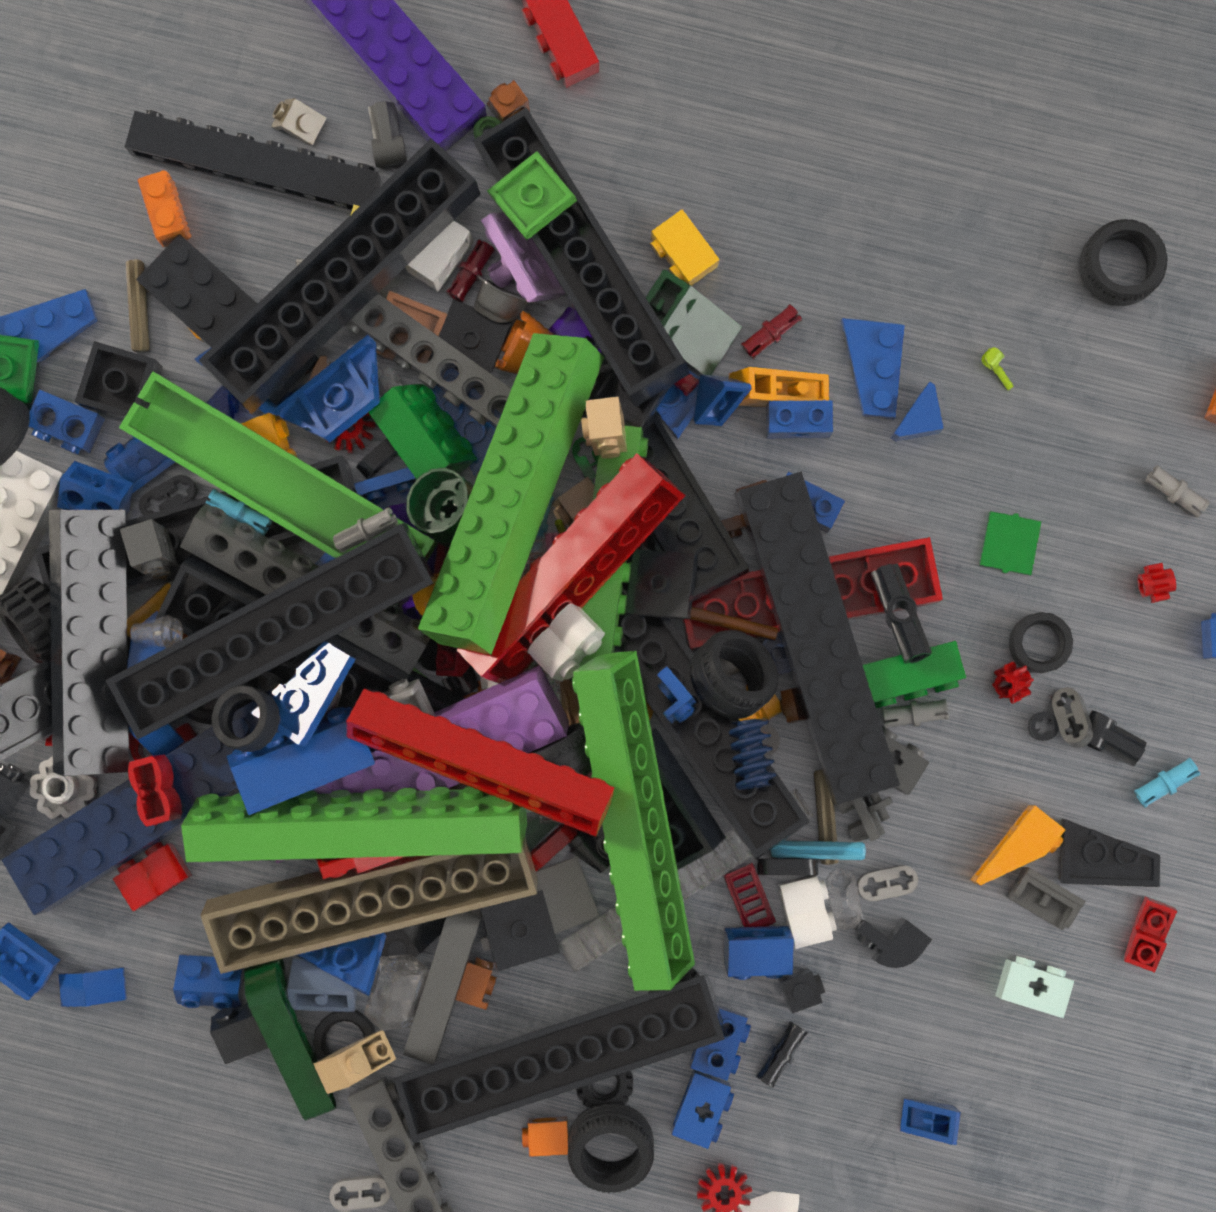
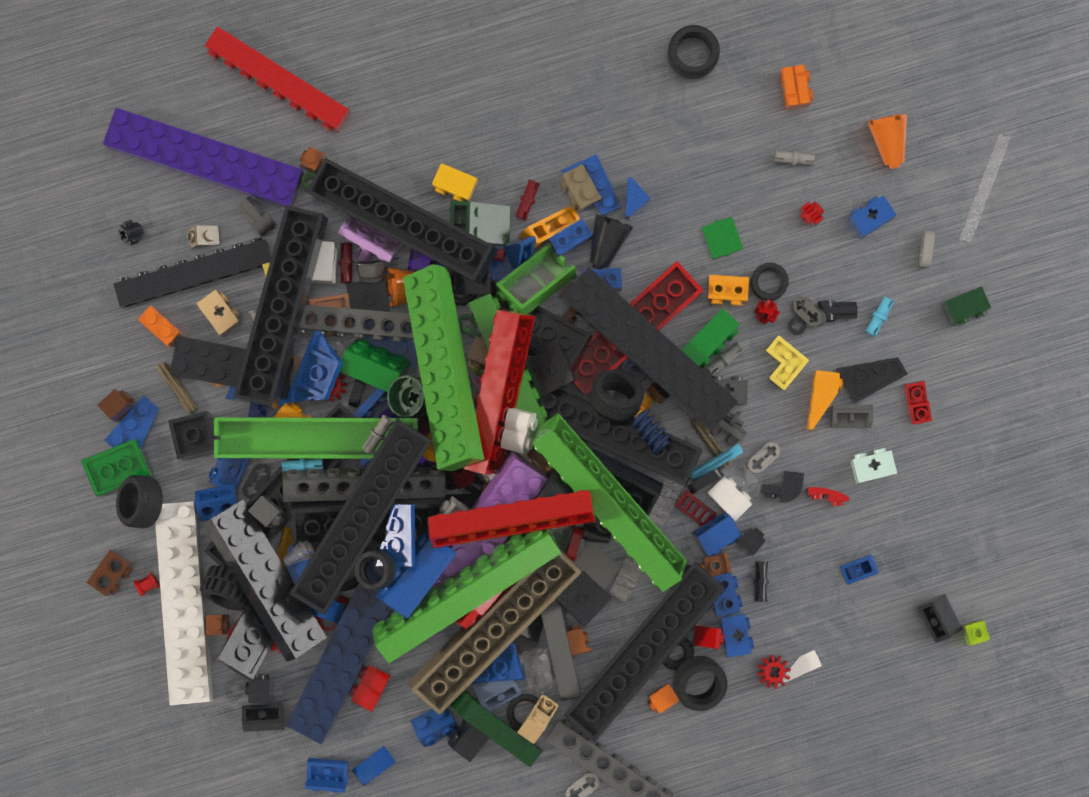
camera: 25 degrees left, 0 degrees up
blue brick [29,390,105,455] -> none
white plant [29,756,97,819] -> none
red brick [128,755,182,827] -> none
bright green tile [487,151,577,240] -> none
tan brick [581,397,627,459] -> none
blue bracket [657,666,697,723] -> none
reddish brown bar [690,607,778,640] -> none
black piece [871,564,932,664] -> none
lime hand [981,347,1014,391] -> none
none -> reddish brown brick [97,389,135,422]
none -> black gear [118,219,143,246]
none -> tan brick [196,290,241,337]
none -> door [496,243,577,314]
none -> dark tan bracket [559,164,601,213]
none -> black cone [590,214,633,269]
none -> red slope [692,625,724,649]
none -> dark orange brick [700,553,731,576]
none -> light orange brick [707,275,749,306]
none -> light yellow plate [766,335,809,391]
none -> red slope [806,487,849,506]

